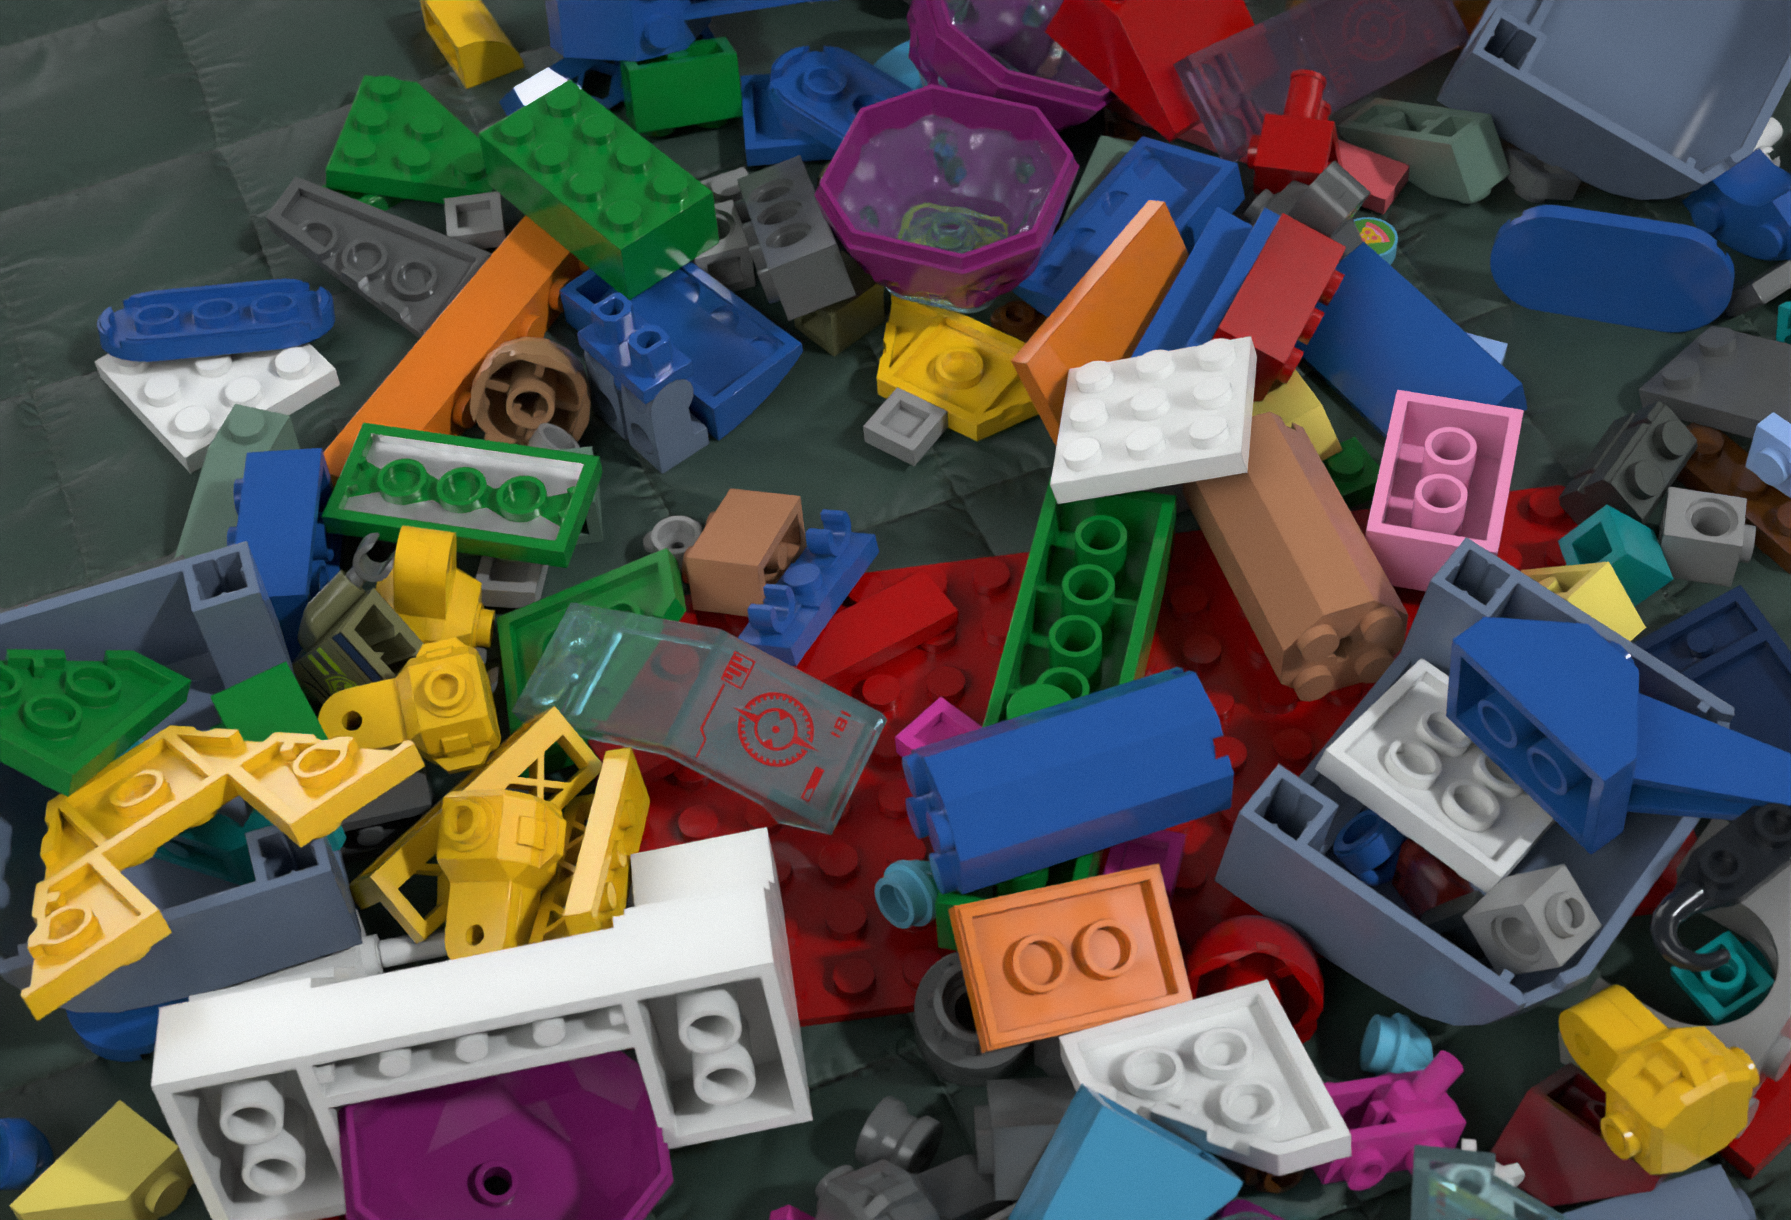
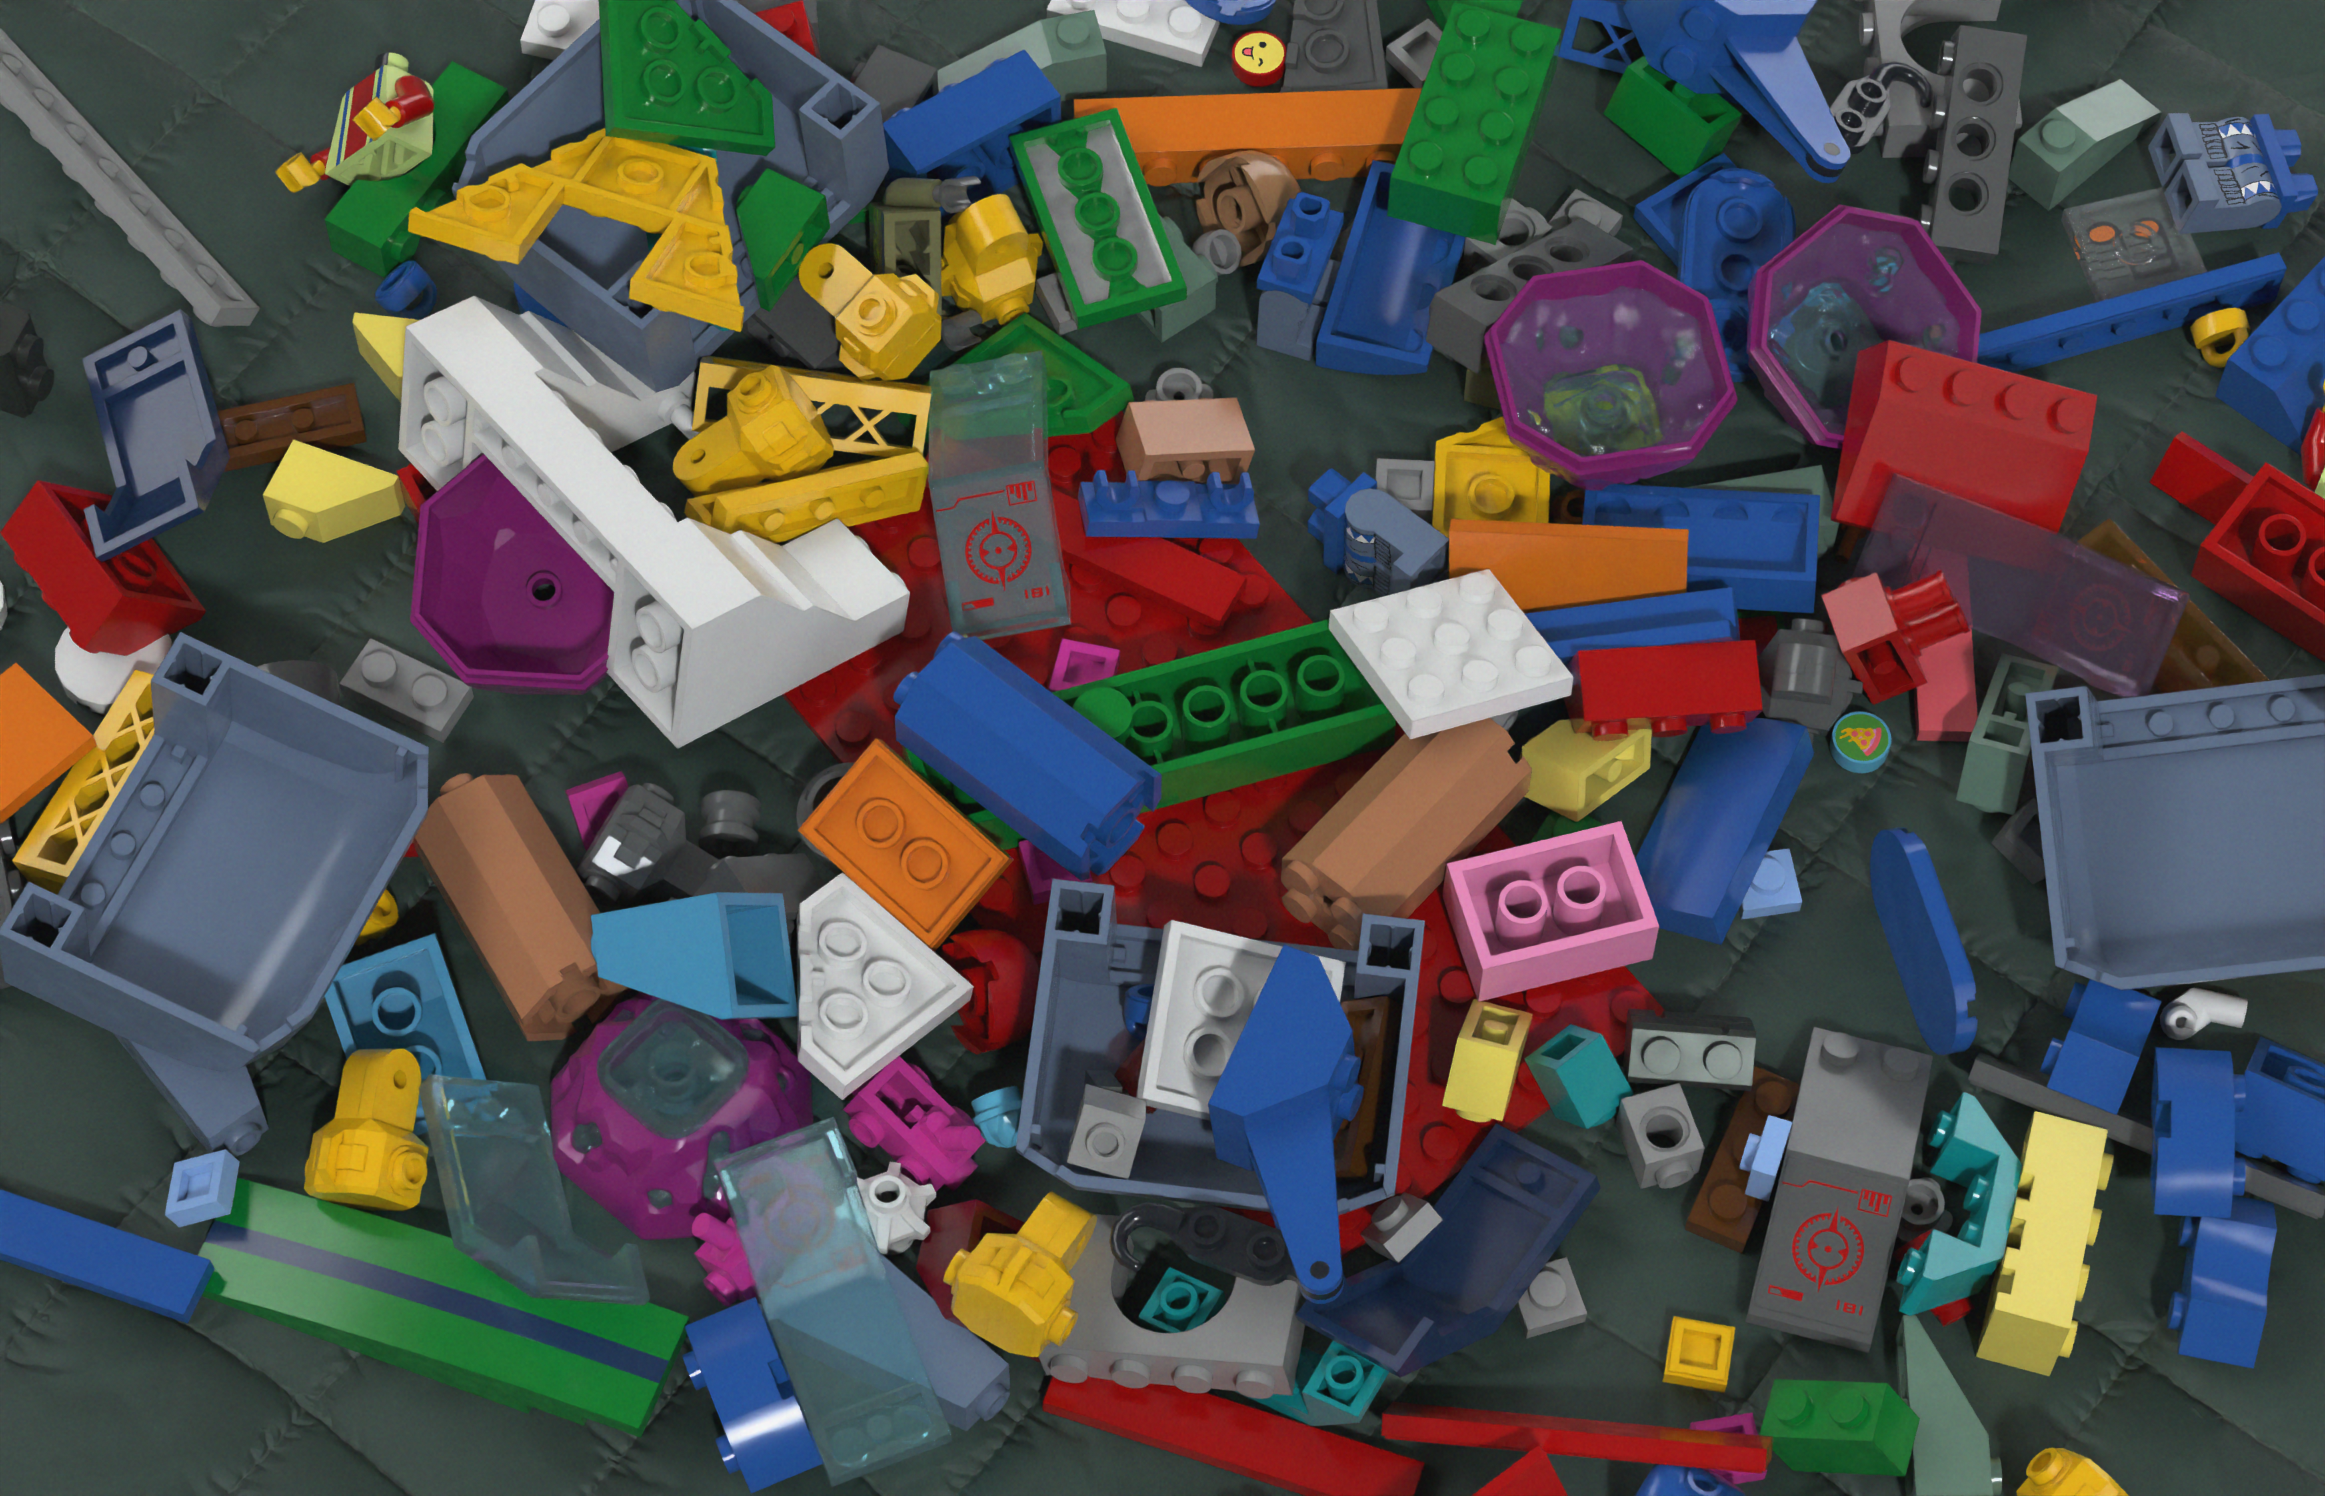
camera: 55 degrees right, 10 degrees up
none -> tile [1231,31,1287,87]
none -> sand blue hips [1308,468,1449,597]

